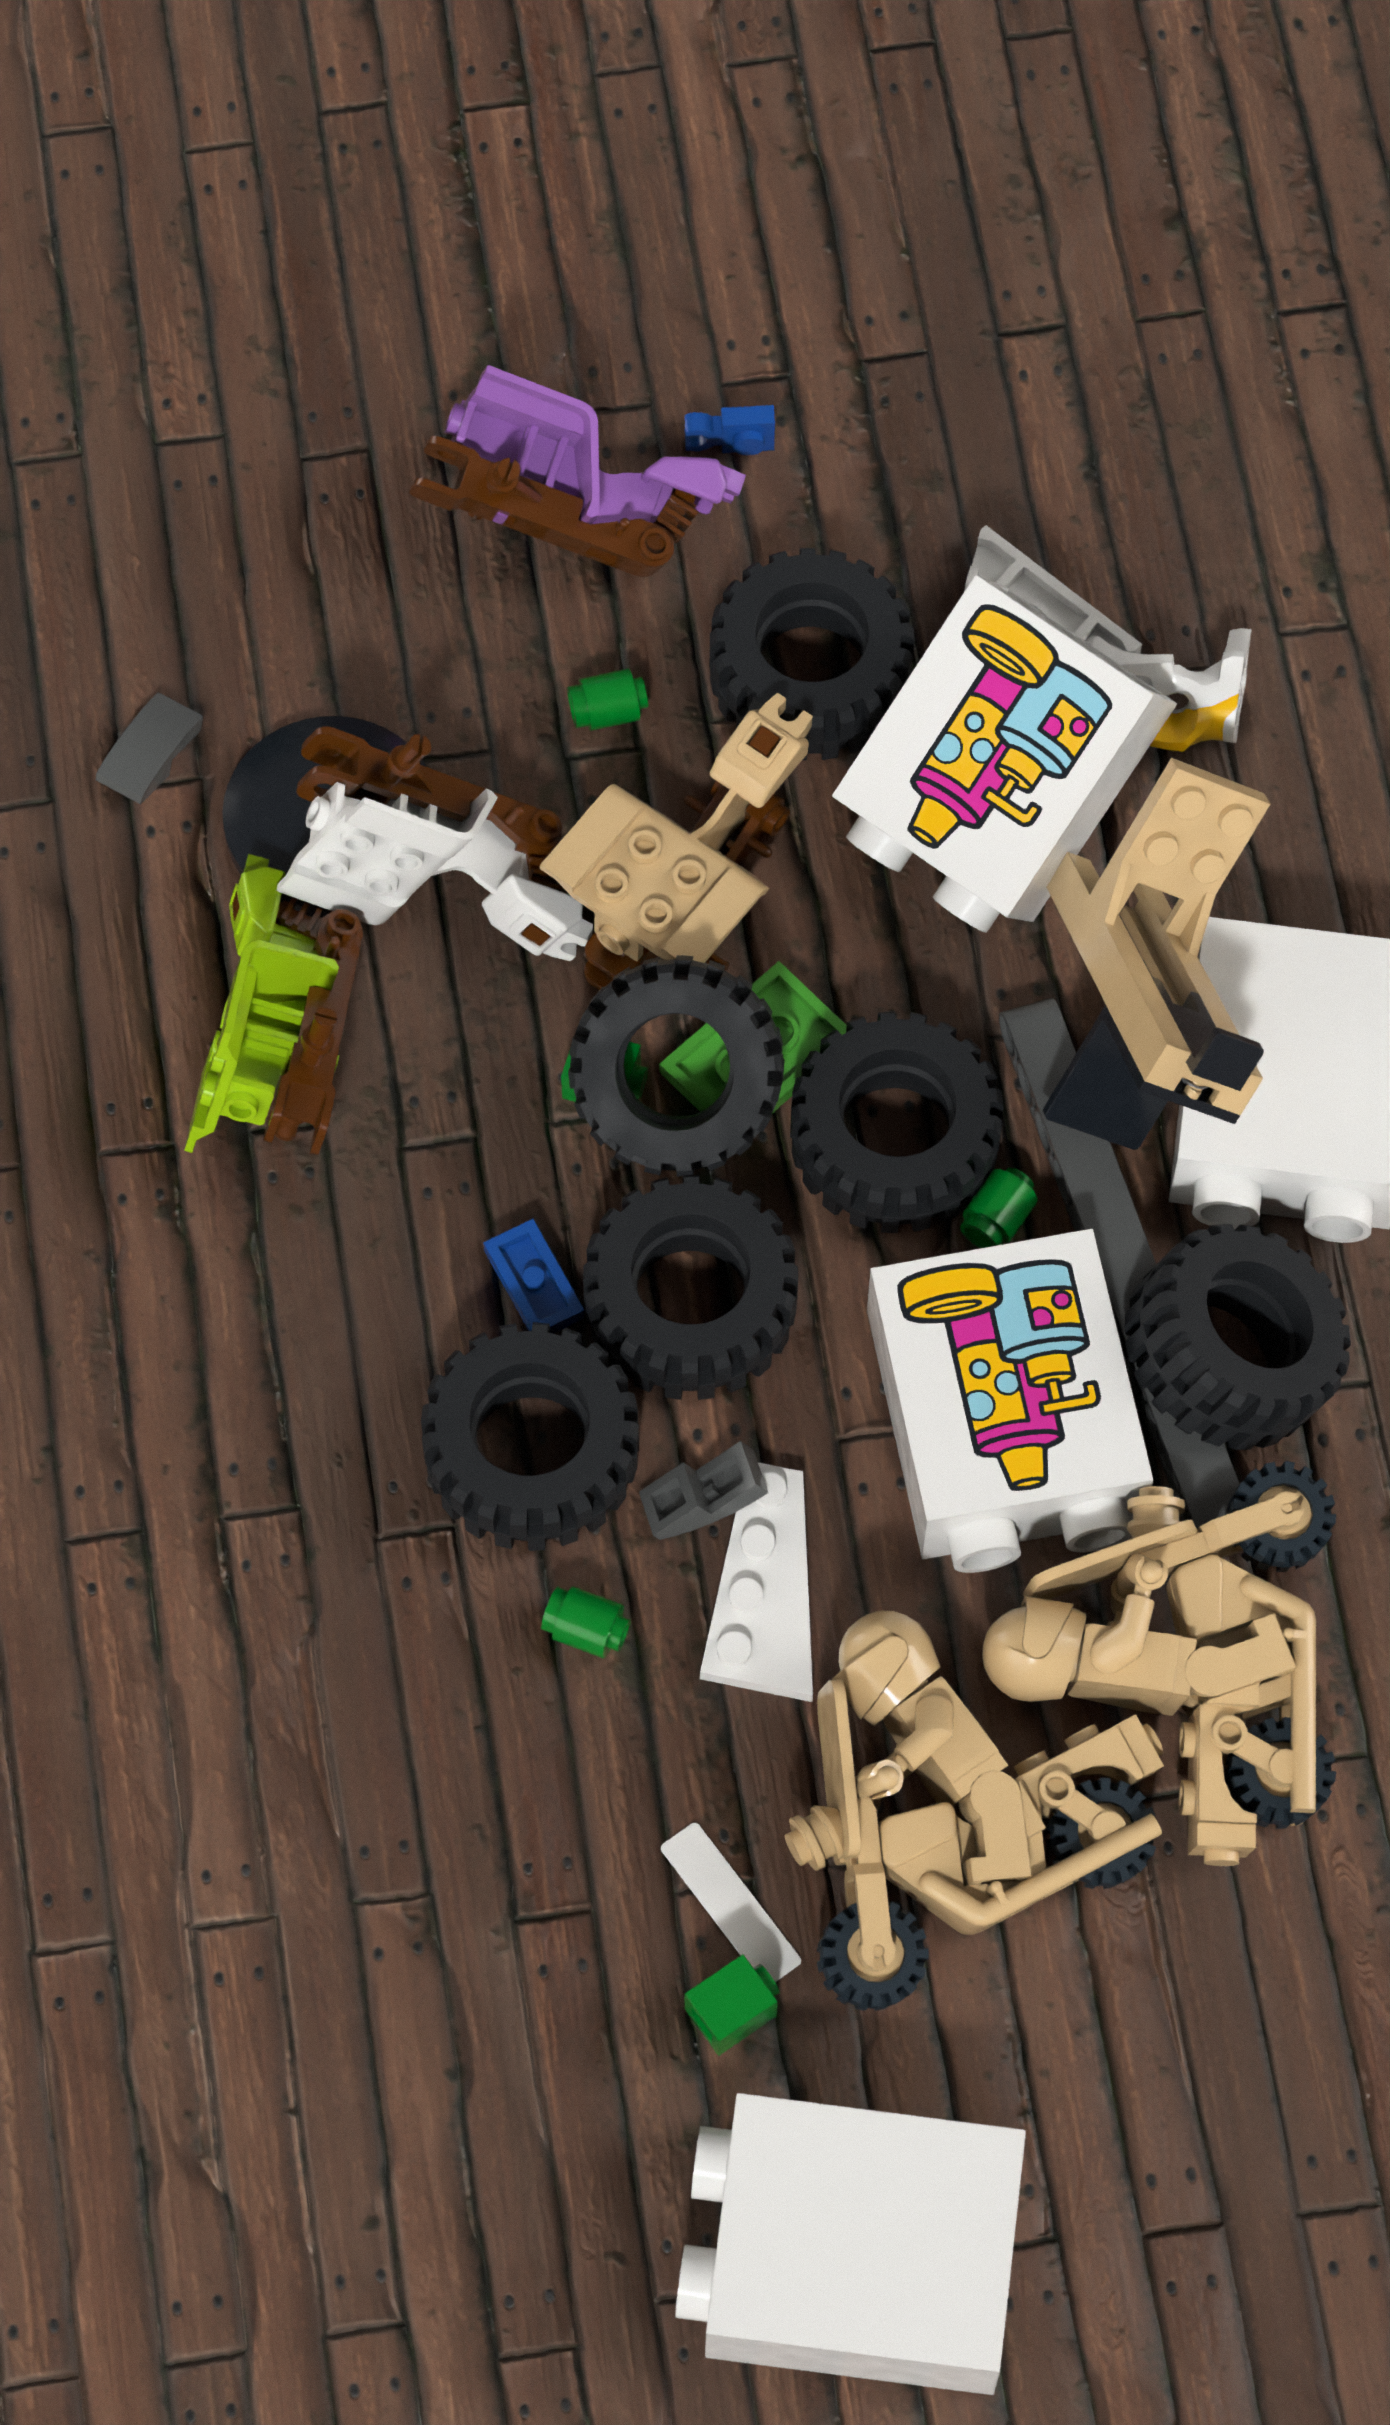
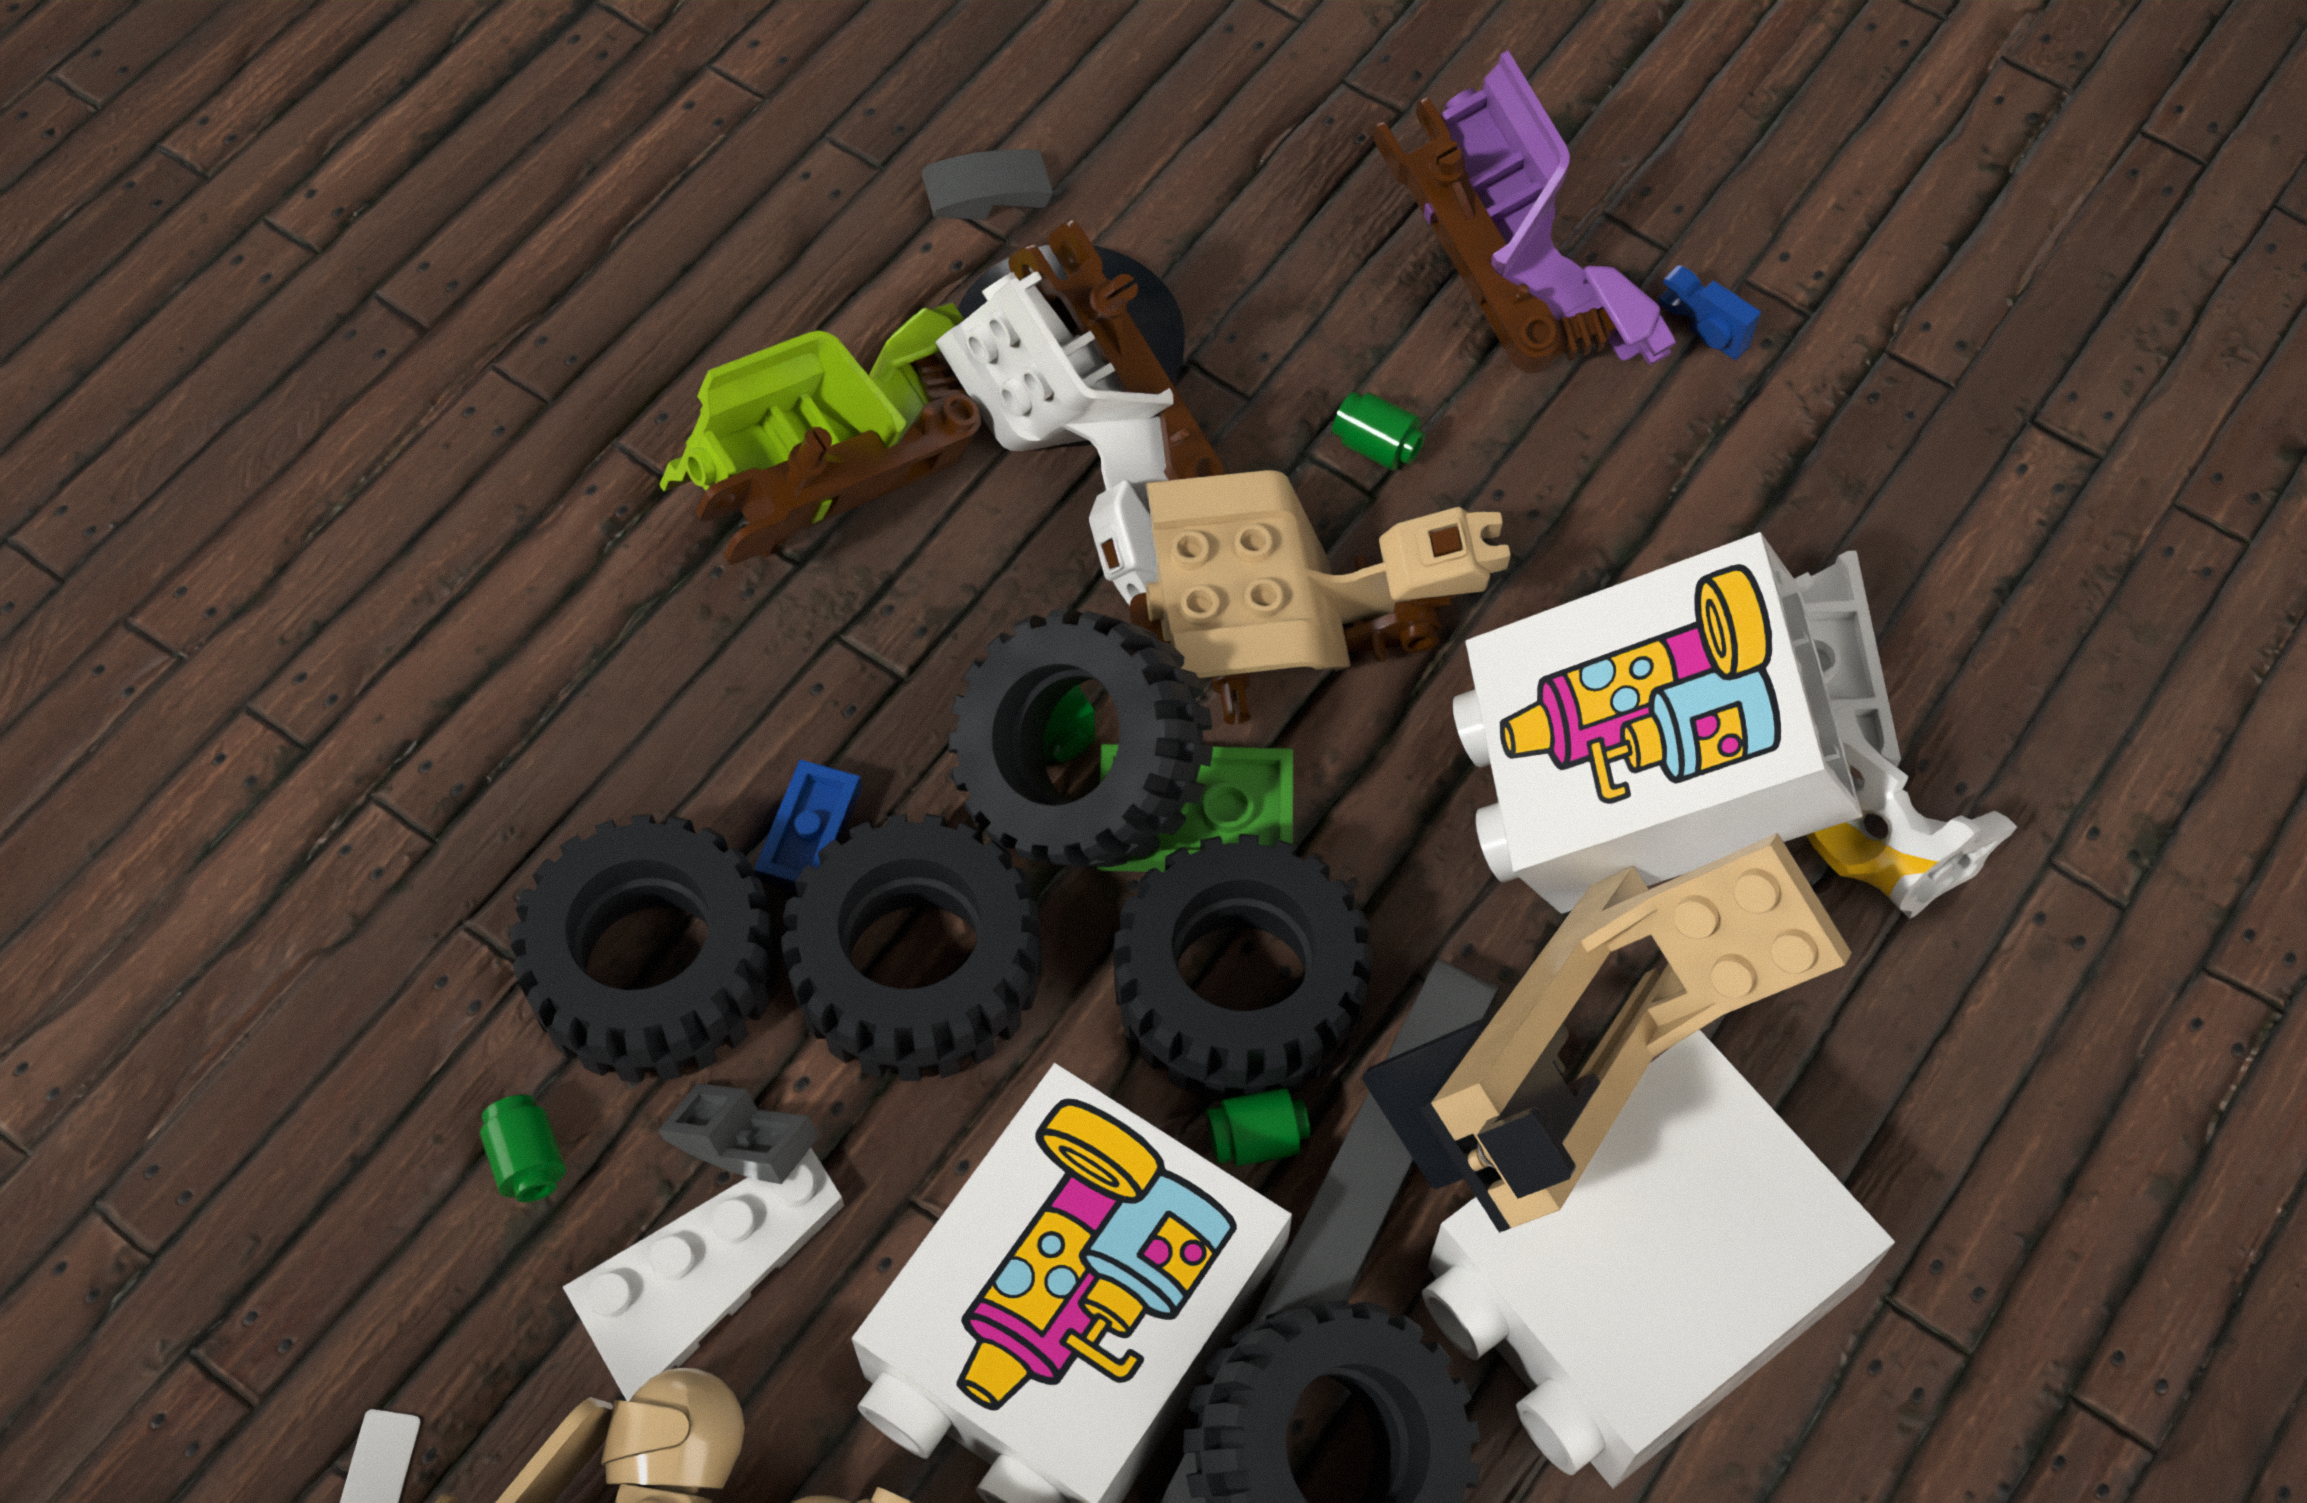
camera: 45 degrees right, 5 degrees down
black tyre [709,548,914,761] -> none

